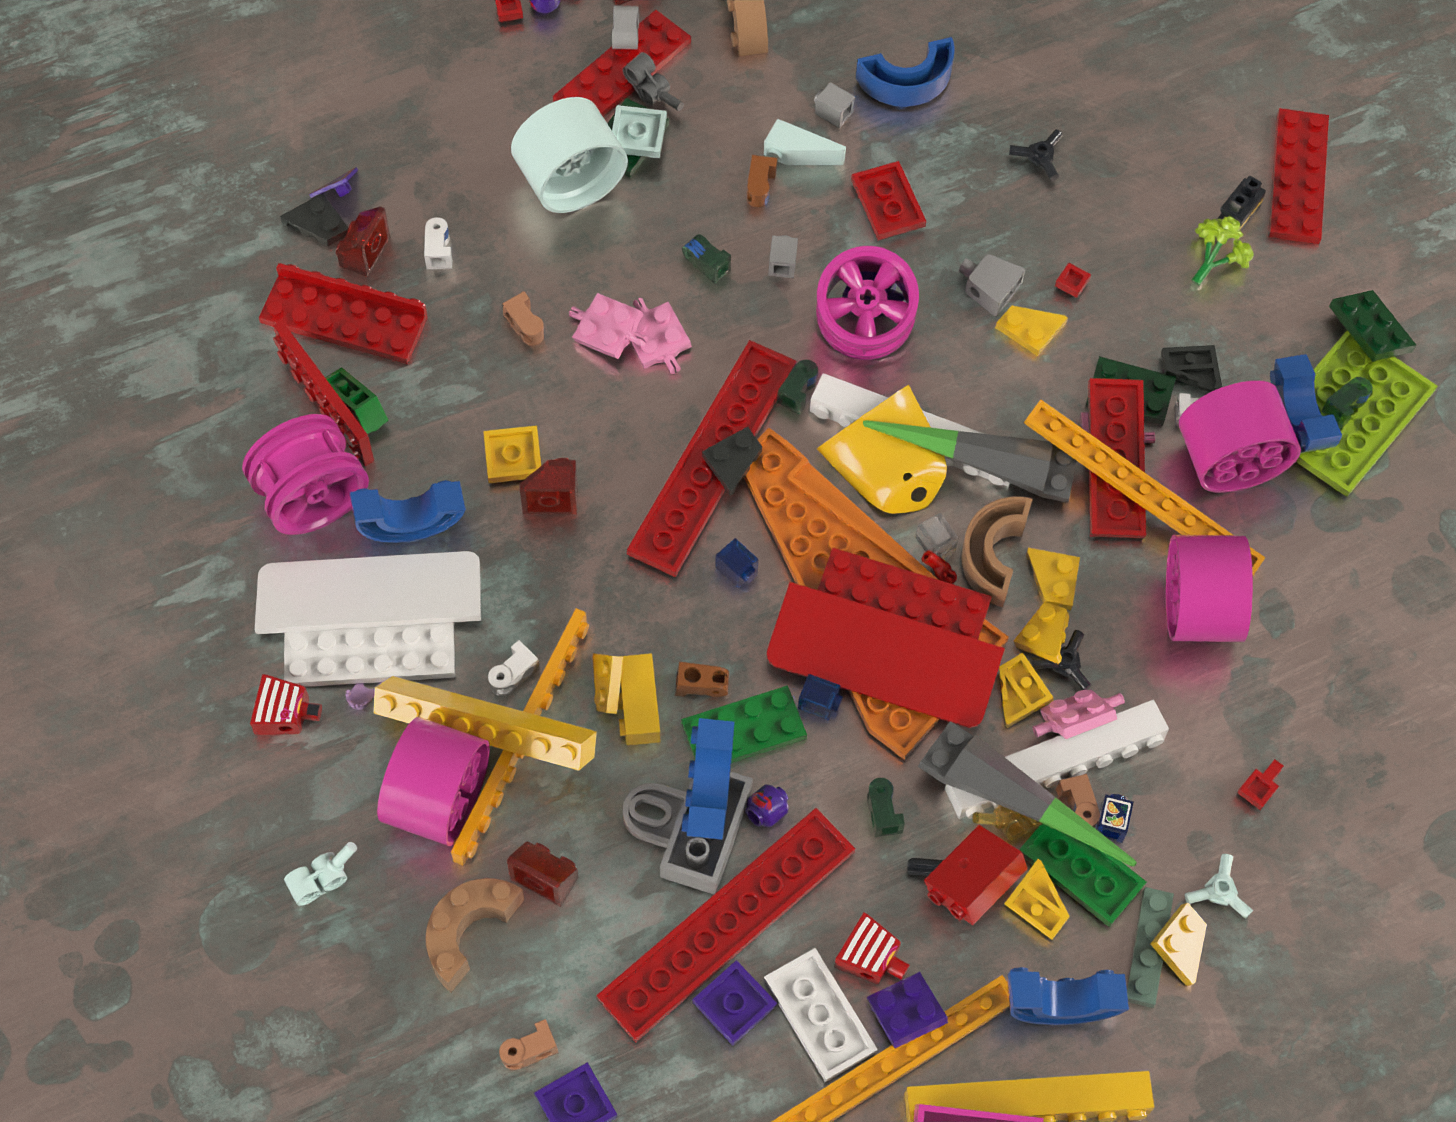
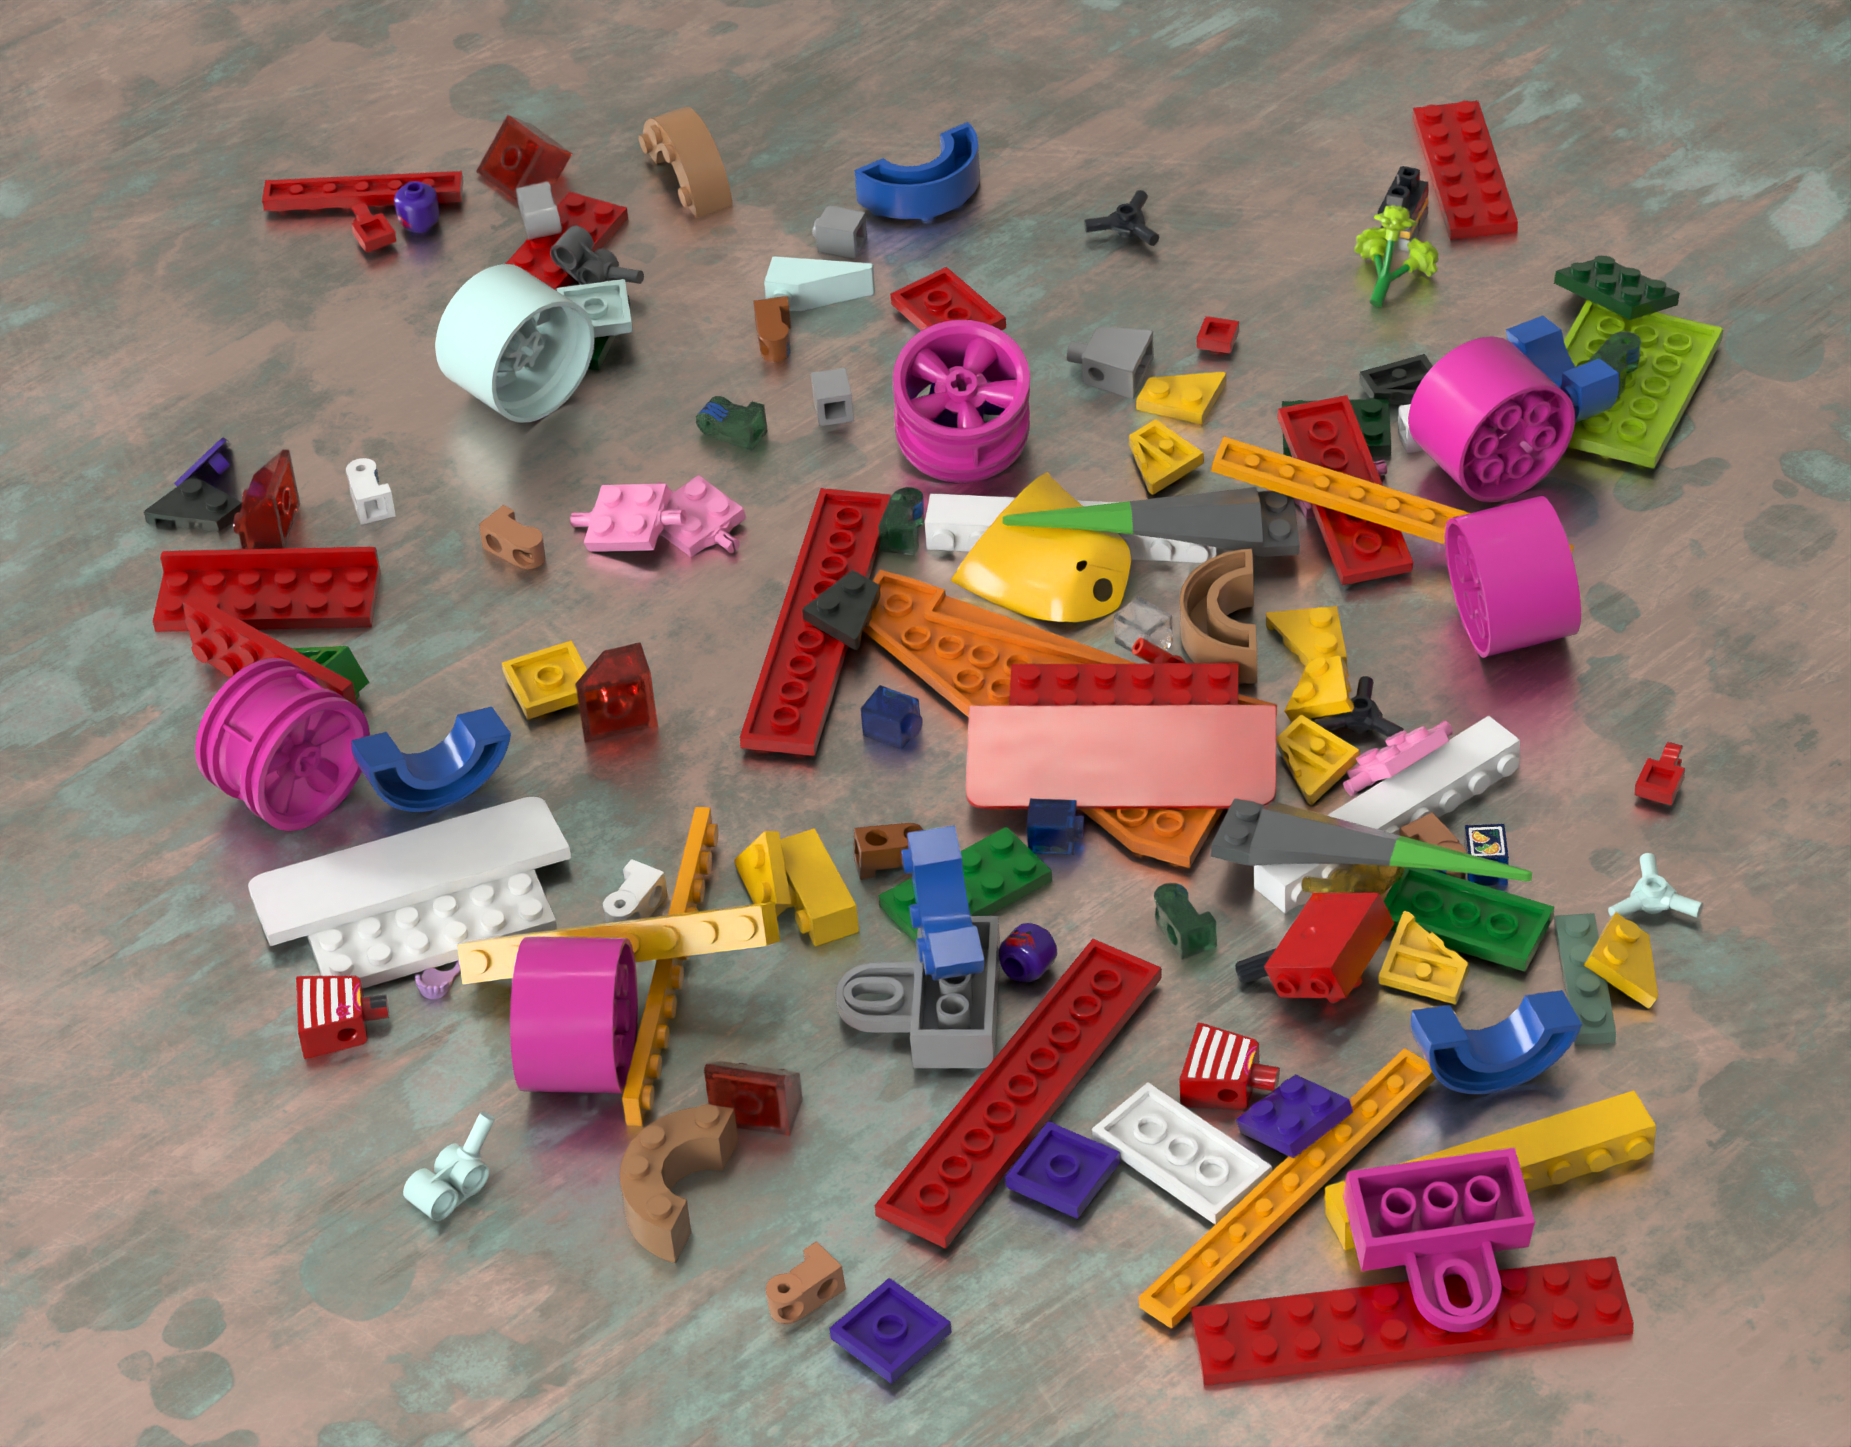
camera: 10 degrees left, 20 degrees down
none -> yellow wing [1129,419,1204,495]

